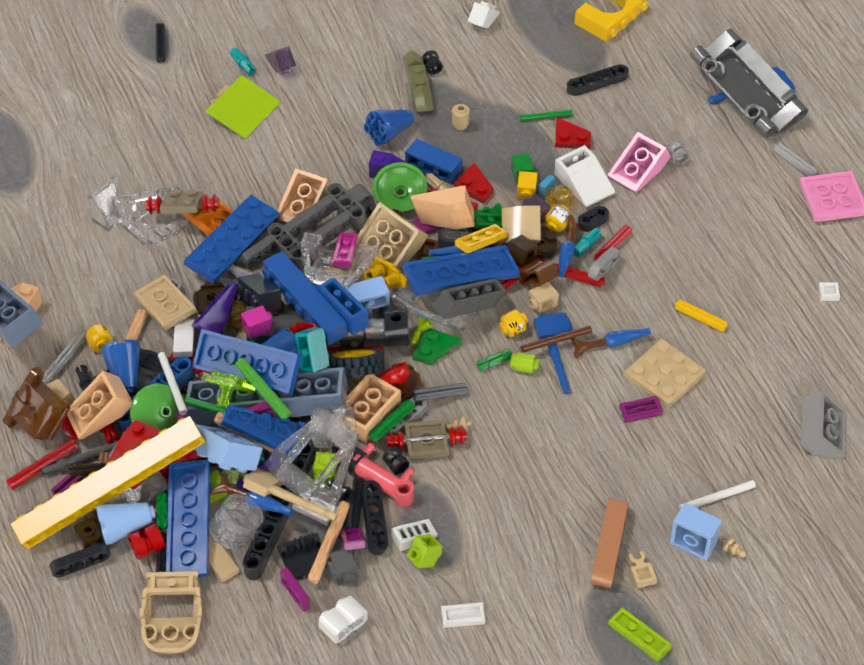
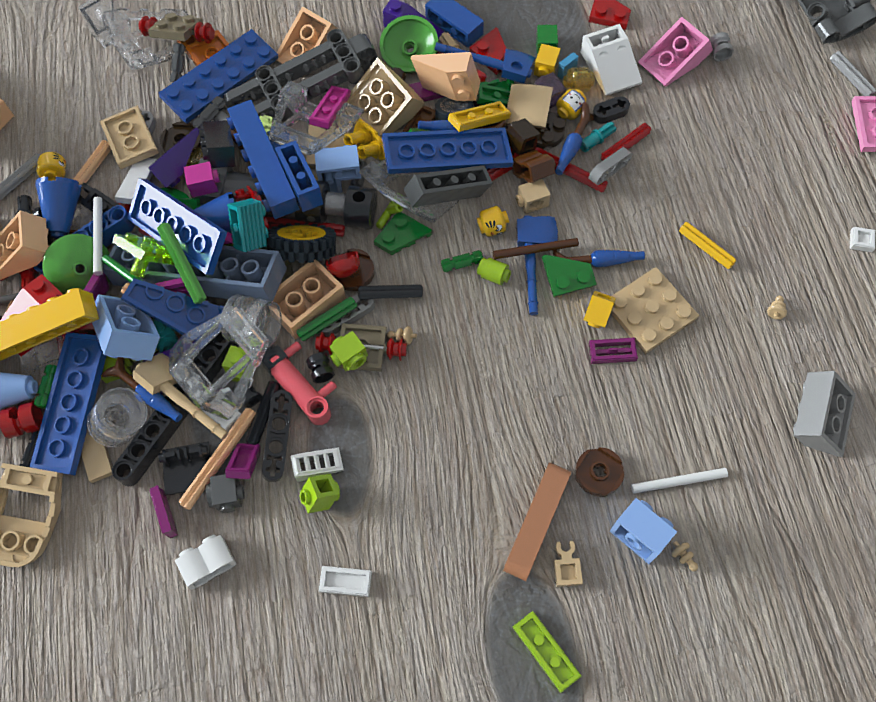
camera: 15 degrees right, 15 degrees up
none -> dark grey axle [170,43,186,83]
none -> dark grey axle [193,96,226,129]
none -> lime brick [329,331,368,372]
none -> blue piece [435,42,536,84]
none -> green wing [542,255,597,297]
none -> reddish brown plate [575,447,625,497]
none -> yellow brick [584,291,616,328]
none -> tan hair [767,296,787,319]

